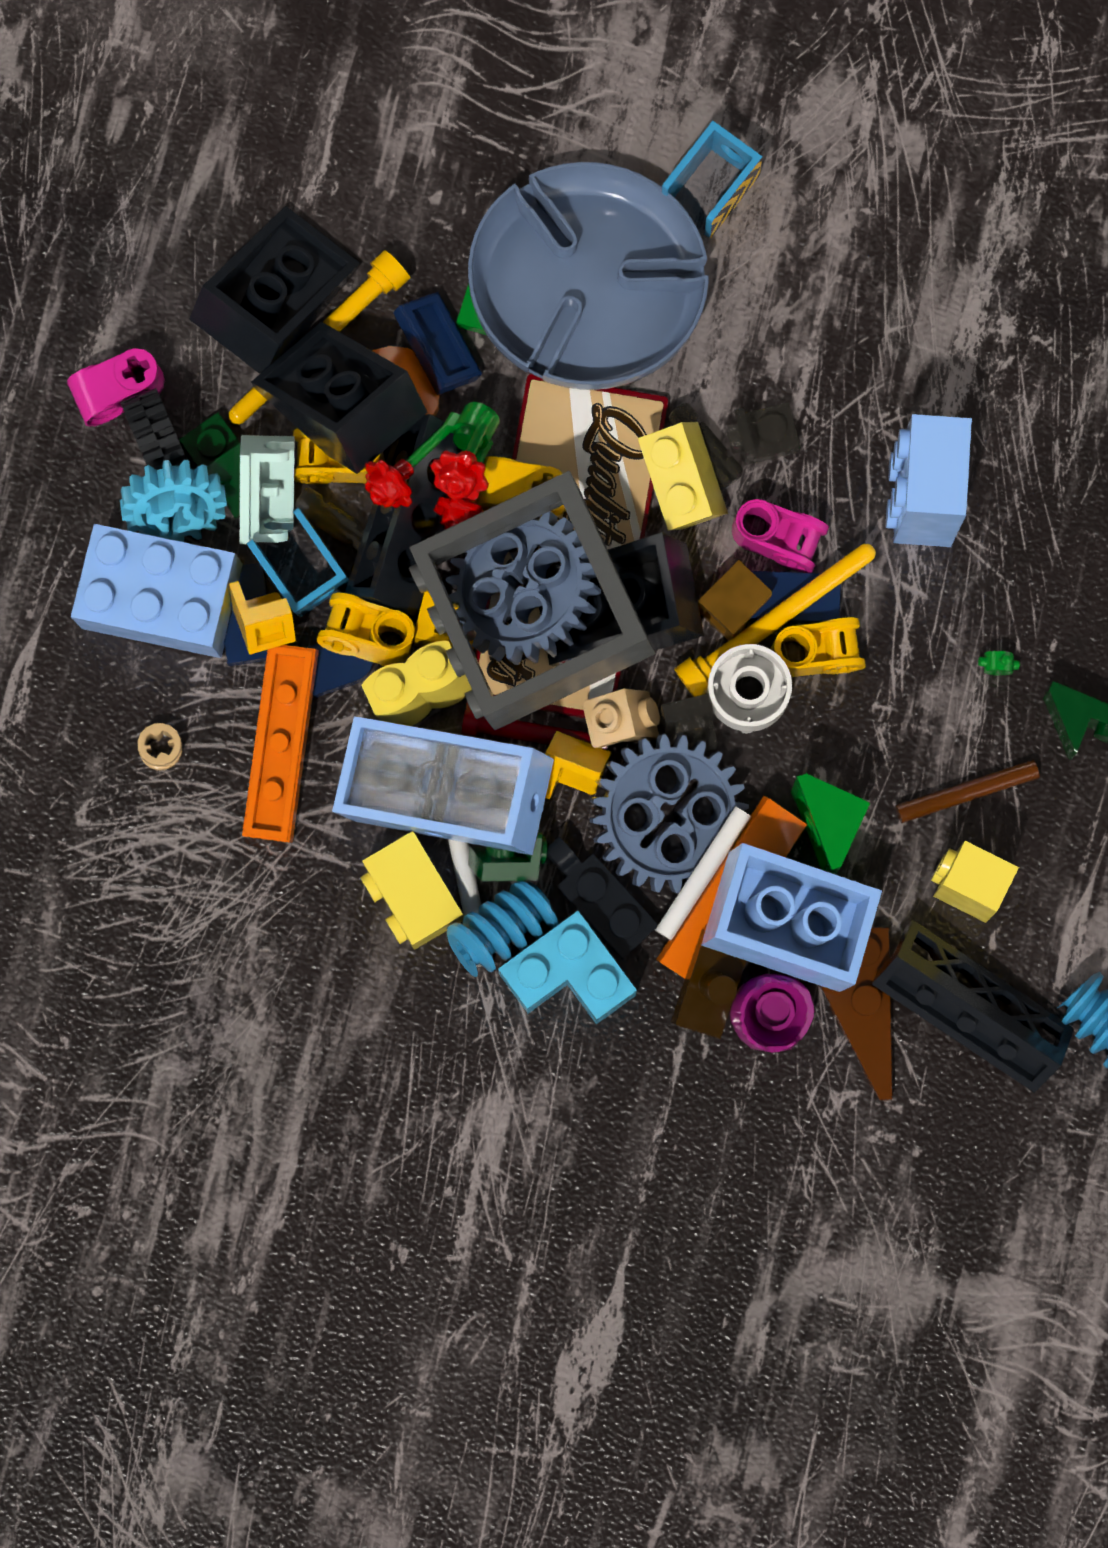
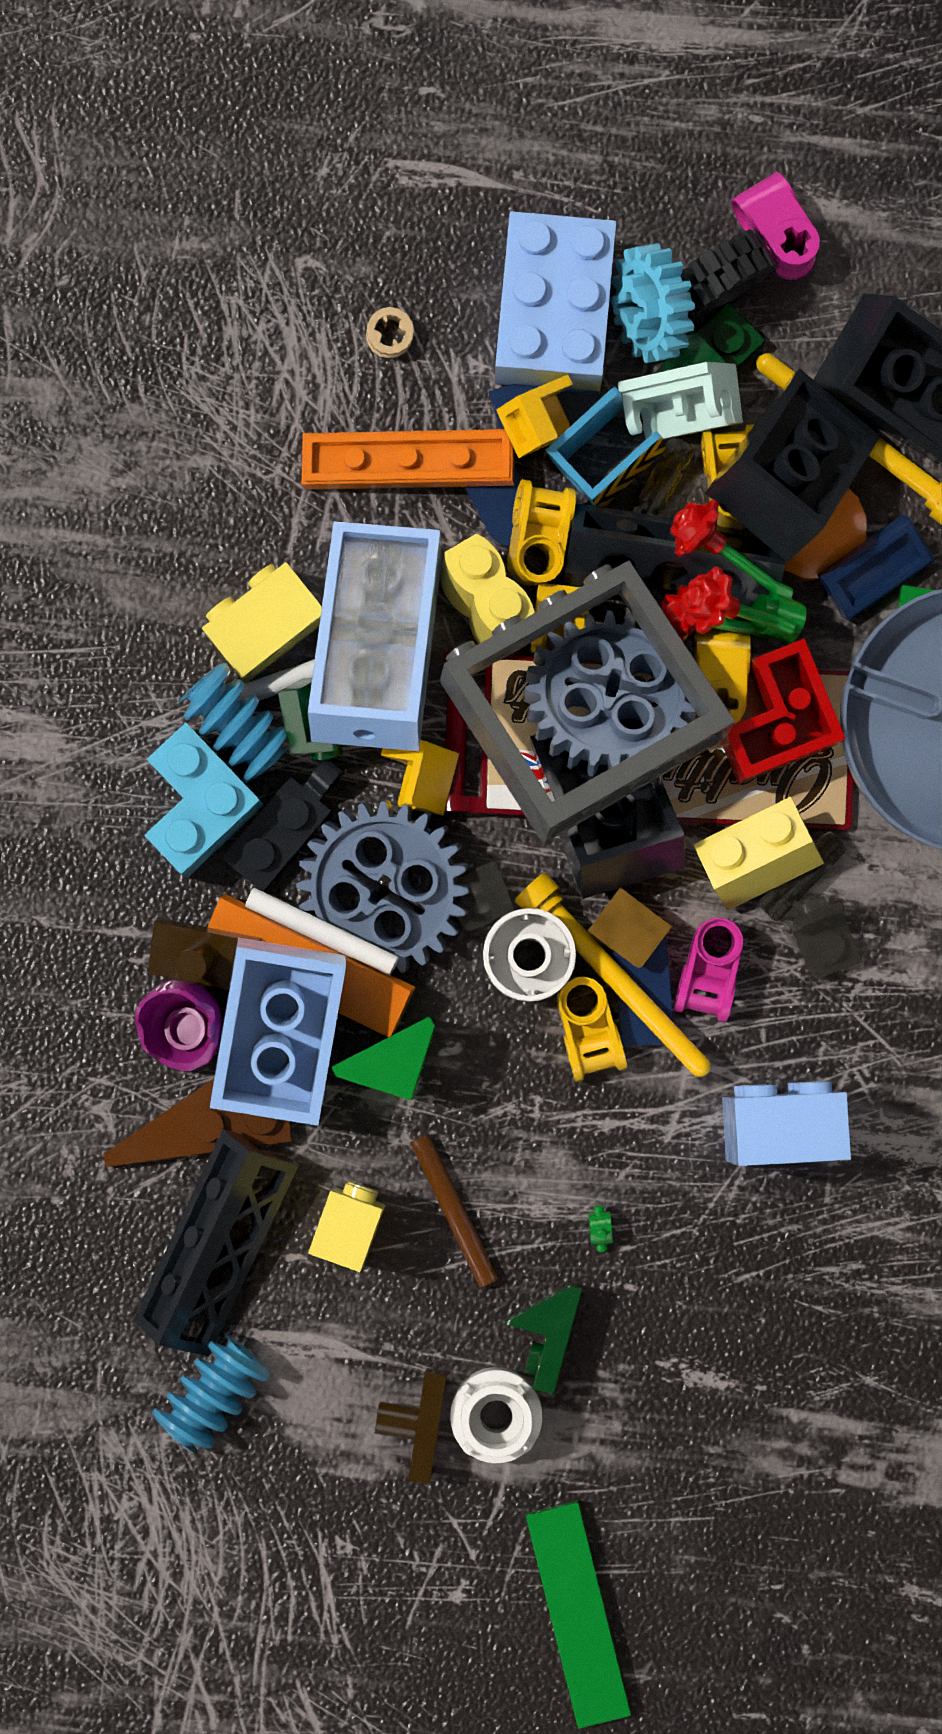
camera: 85 degrees right, 5 degrees up
tan bracket [583,688,660,748] -> none
none -> red brick [721,638,846,785]

